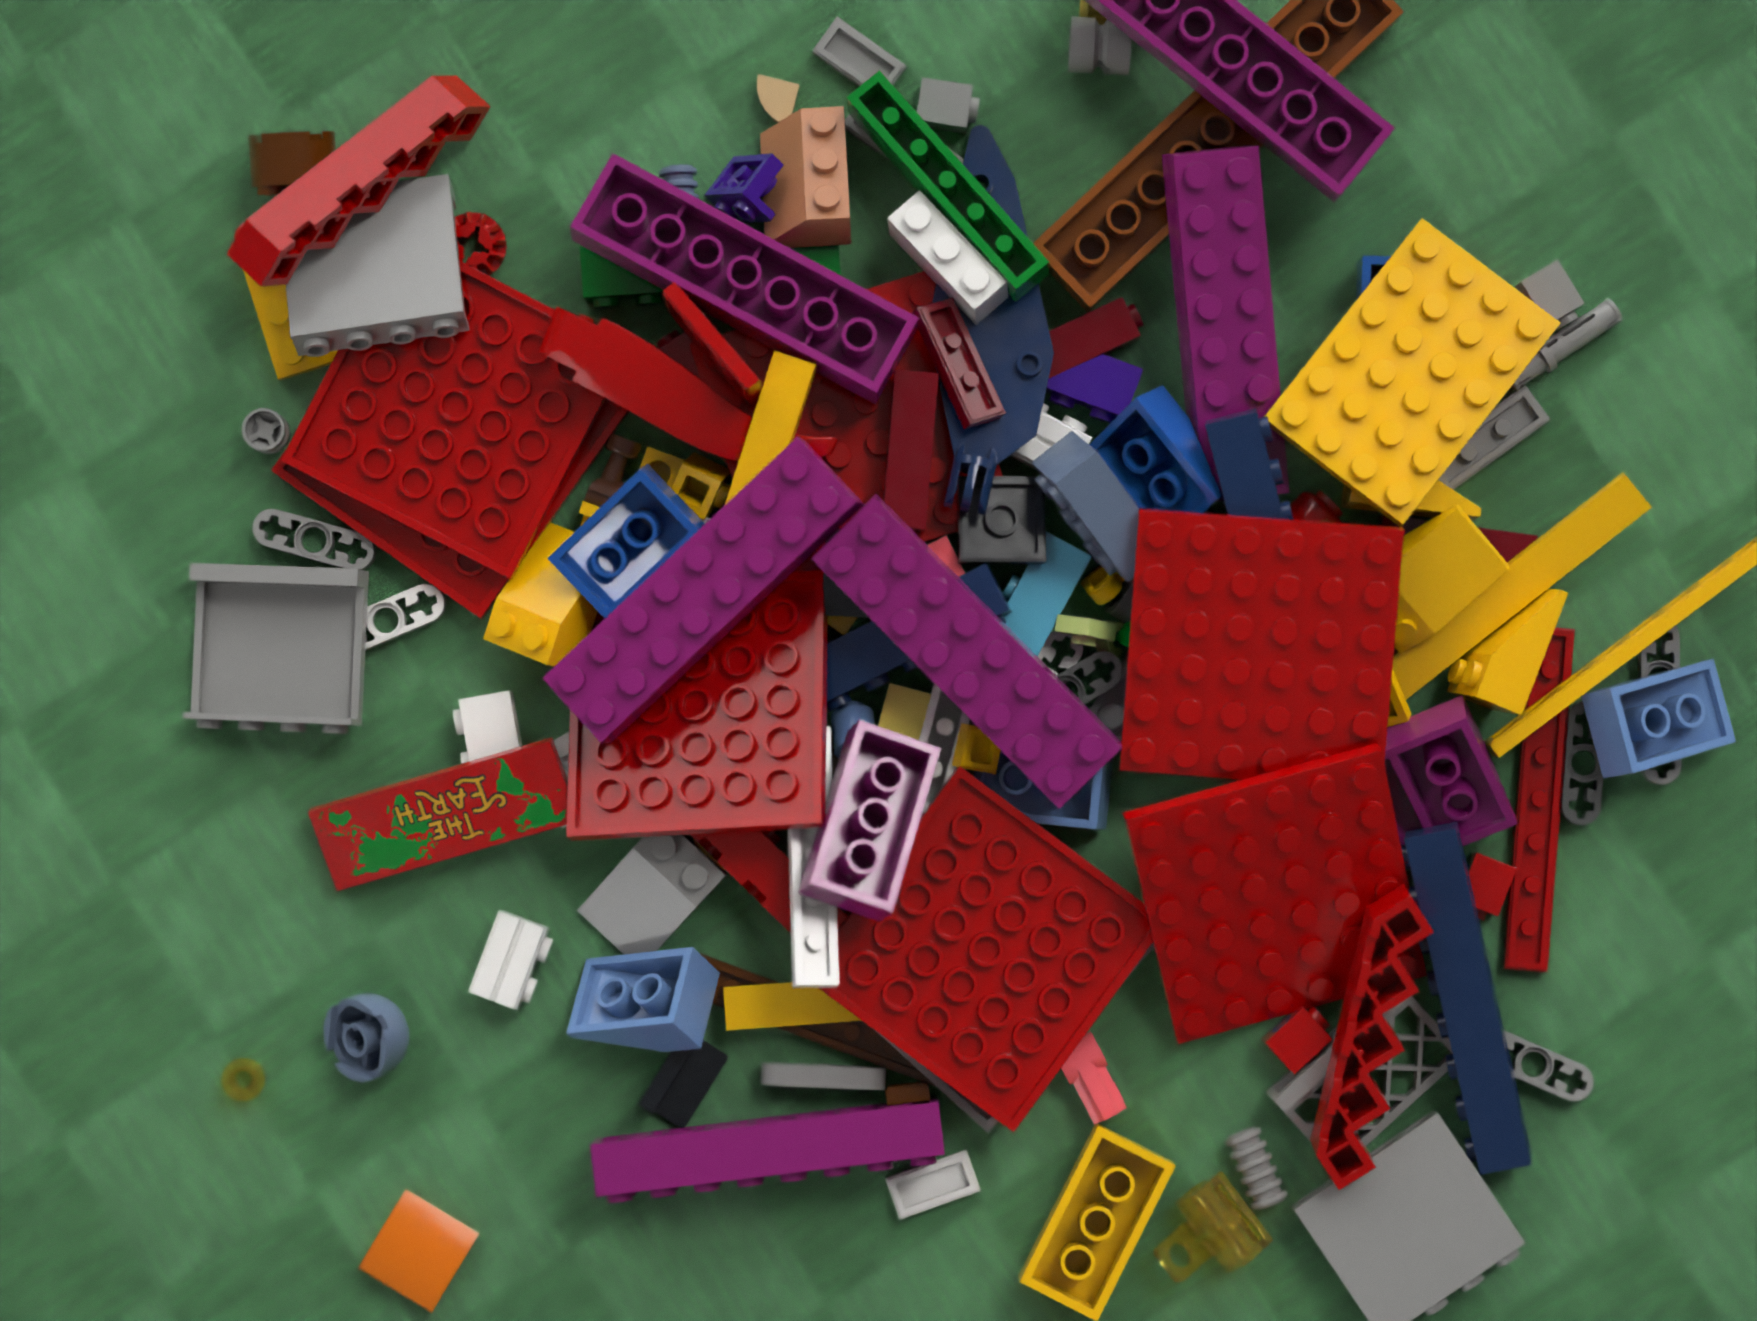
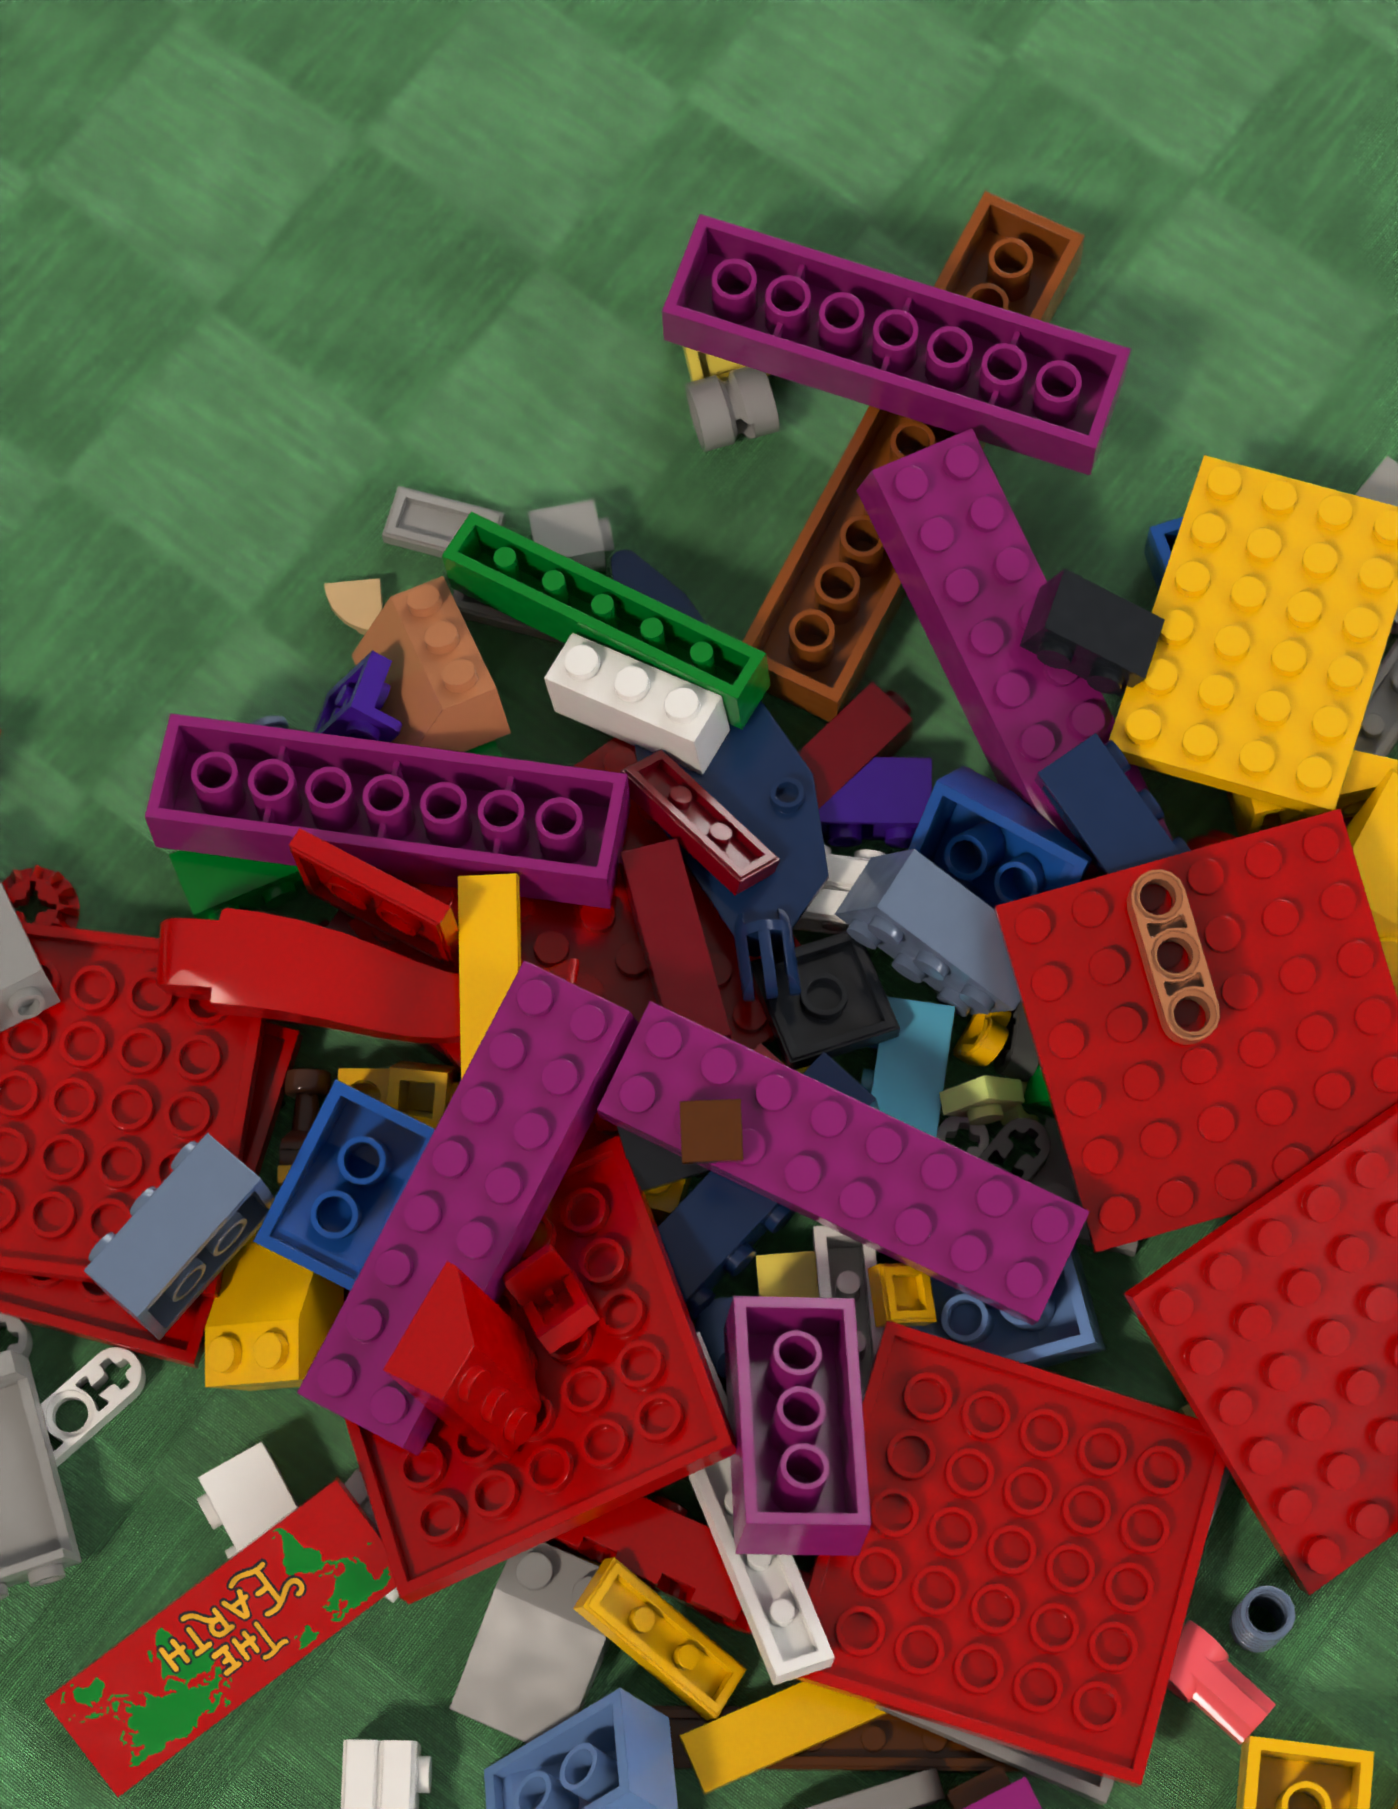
camera: 20 degrees left, 15 degrees down
none -> sand blue brick [84,1133,275,1340]
none -> red slope [383,1261,542,1460]
none -> red bracket [502,1244,600,1355]
none -> yellow tile [573,1557,747,1720]
none -> reddish brown tile [680,1099,743,1164]
none -> black brick [1020,568,1165,696]
none -> nougat beam [1126,869,1220,1045]
none -> sand blue piece [1229,1586,1295,1653]

